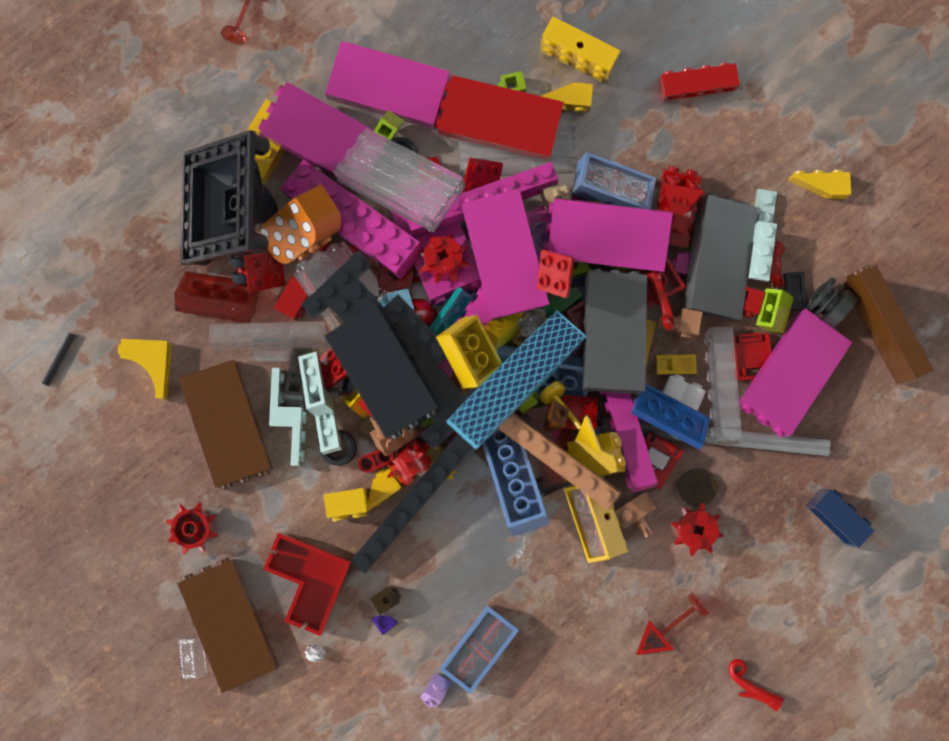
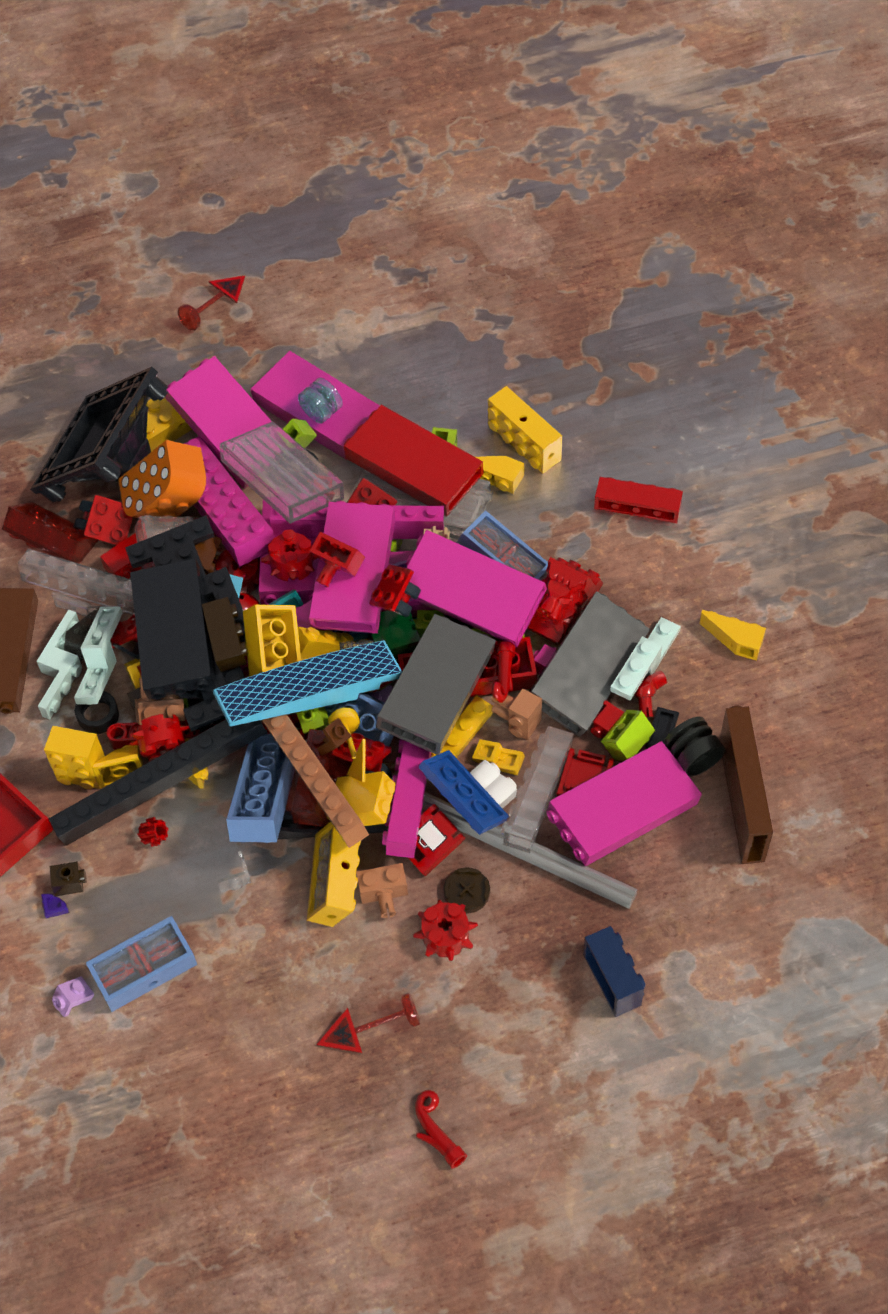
camera: 20 degrees right, 25 degrees down
none -> red gear [137,817,169,847]
none -> dark brown brick [202,597,249,672]
none -> clear light blue wheel [298,378,343,424]
none -> red brick [310,532,365,588]

